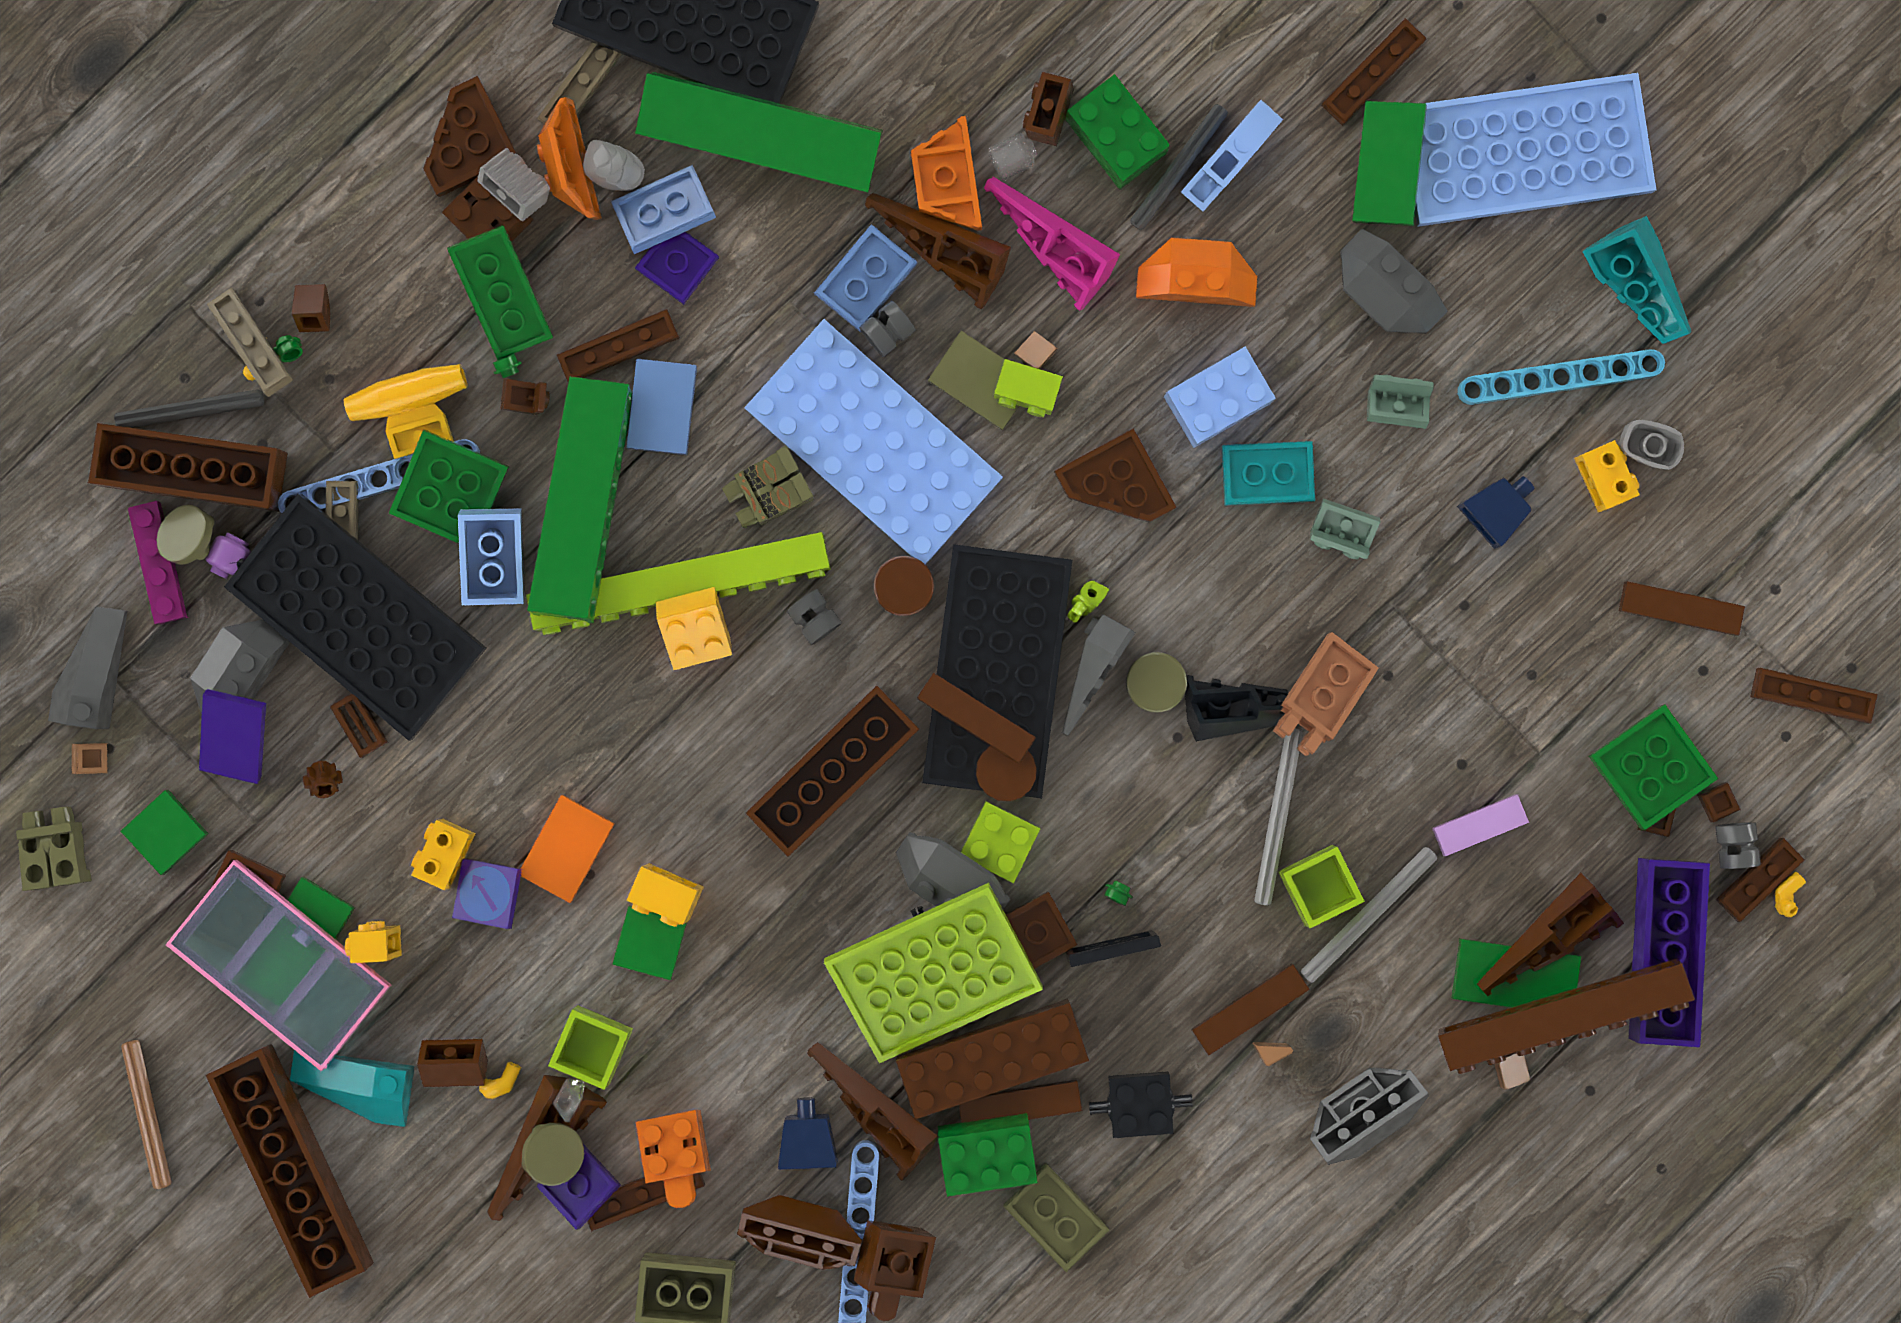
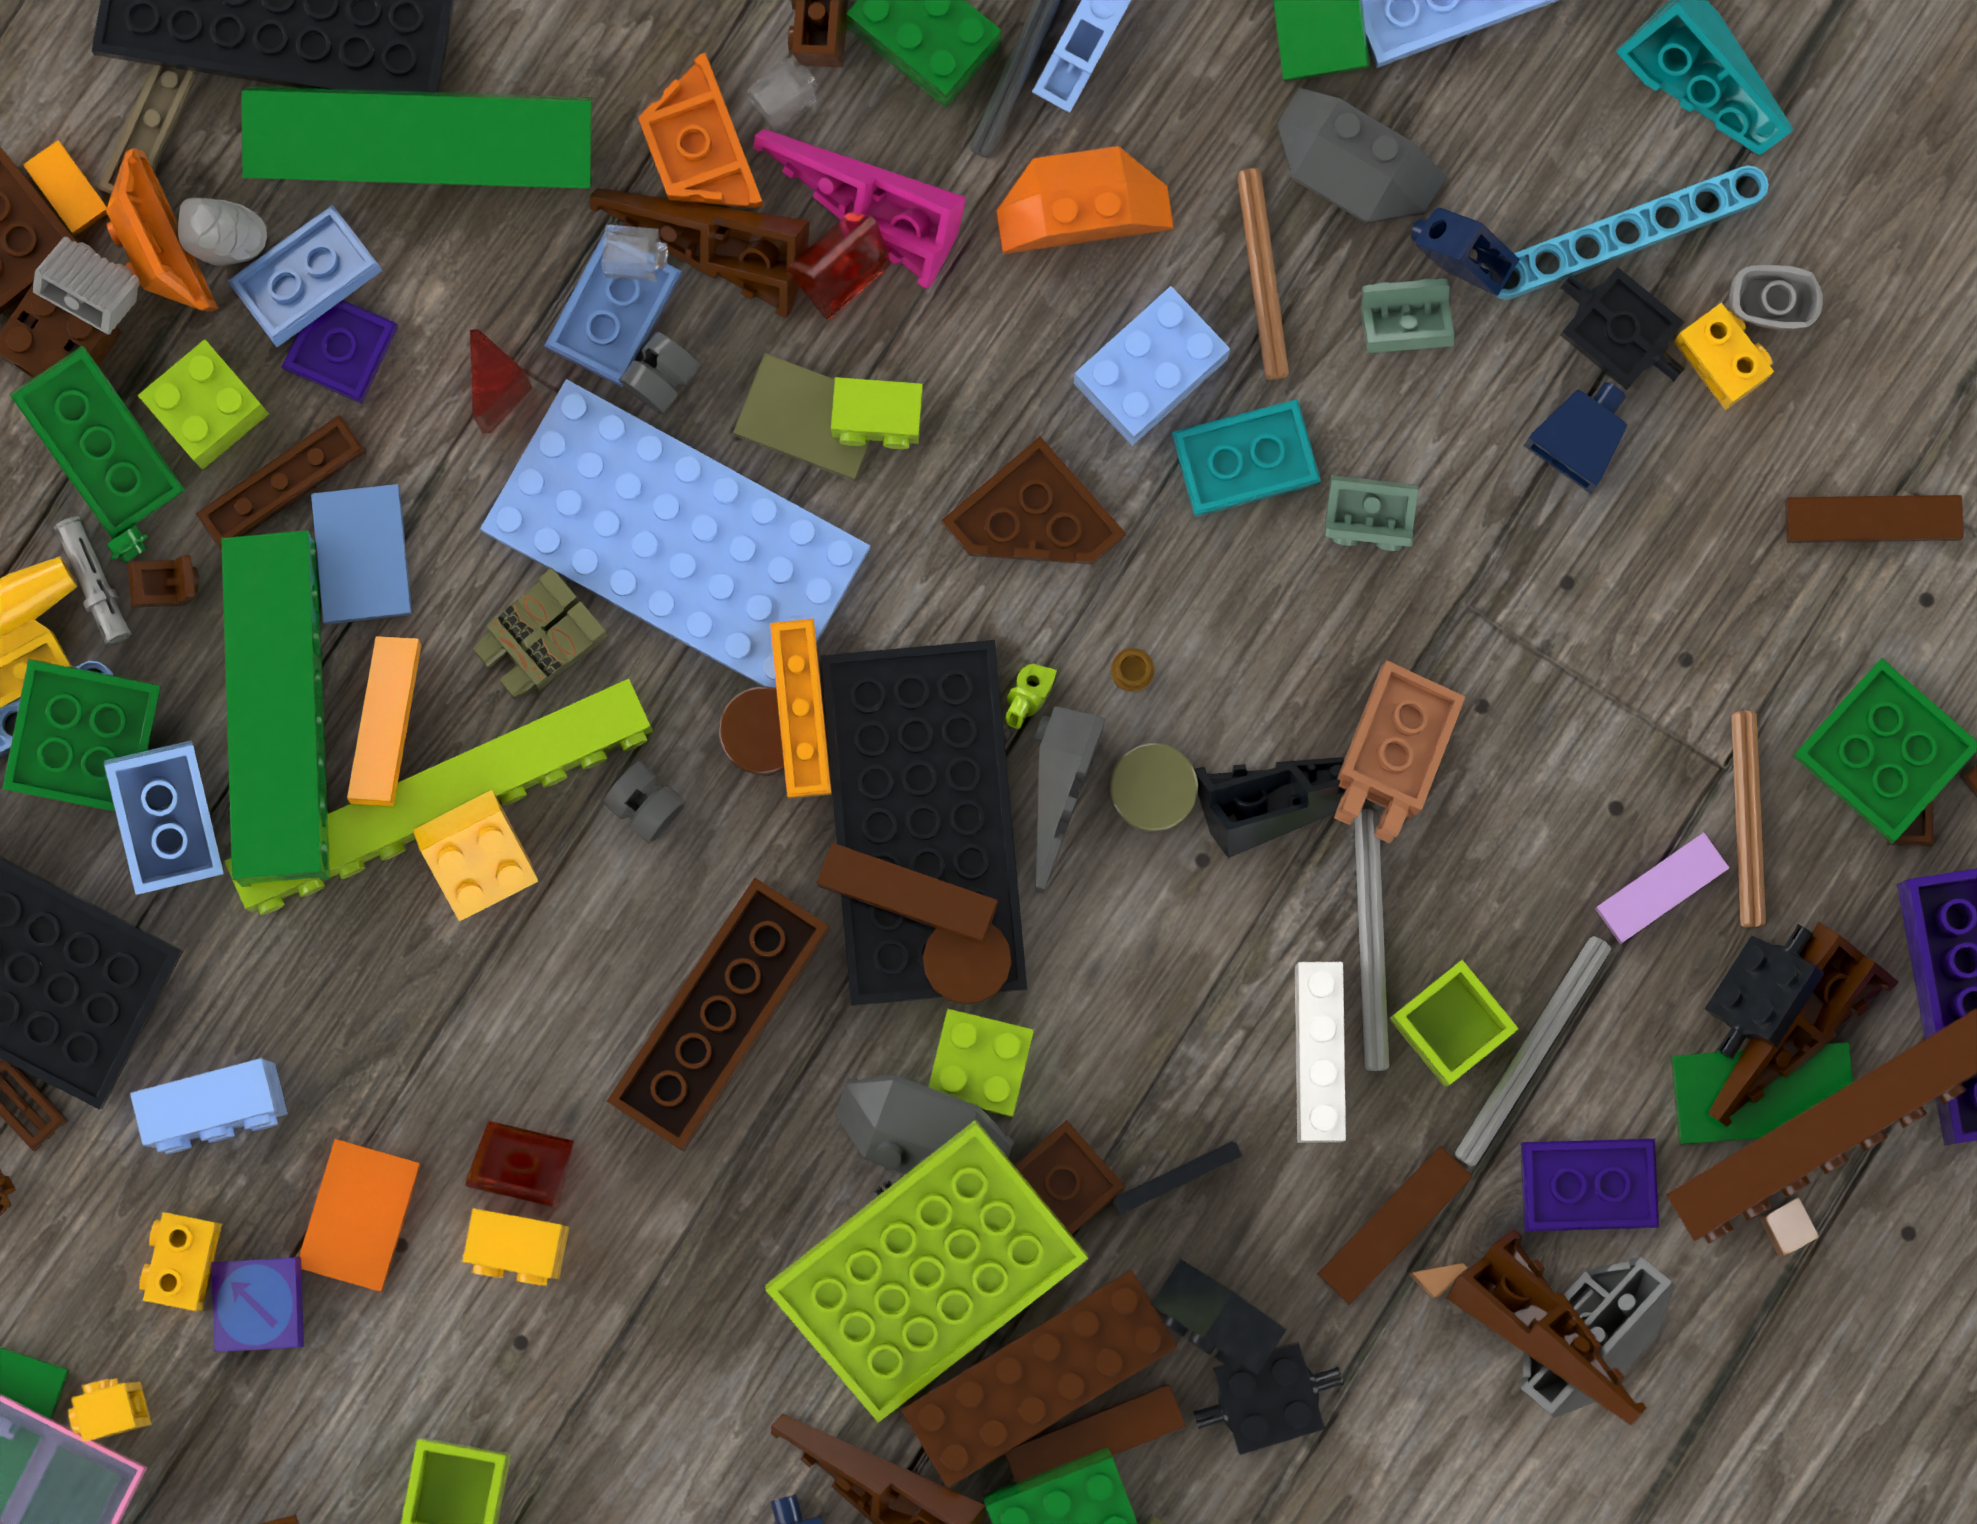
camera: 15 degrees left, 5 degrees down
green tile [612,905,687,980] -> none
medium nougat slope [1014,331,1057,369] -> none
green plate [1104,880,1133,906] -> none
none -> light orange tile [23,140,107,236]
none -> light grey pin [54,516,132,646]
none -> light blue brick [130,1058,288,1154]
none -> lime piece [137,339,269,470]
none -> light orange tile [347,636,422,807]
none -> clear red slope [465,1121,574,1208]
none -> clear red slope [470,329,533,433]
none -> clear brick [601,224,667,281]
none -> light orange tile [770,619,832,799]
none -> clear red slope [786,212,891,320]
none -> pearl gold plate [1111,648,1155,692]
none -> black brick [1151,1259,1287,1375]
none -> medium nougat axle [1237,168,1289,380]
none -> white brick [1295,962,1346,1143]
none -> dark blue torso [1411,207,1520,296]
none -> reddish brown wedge [1446,1228,1647,1426]
none -> dark purple tile [1520,1139,1659,1232]
none -> black plate [1560,267,1685,390]
none -> black plate [1704,924,1825,1060]
none -> medium nougat axle [1731,710,1766,928]

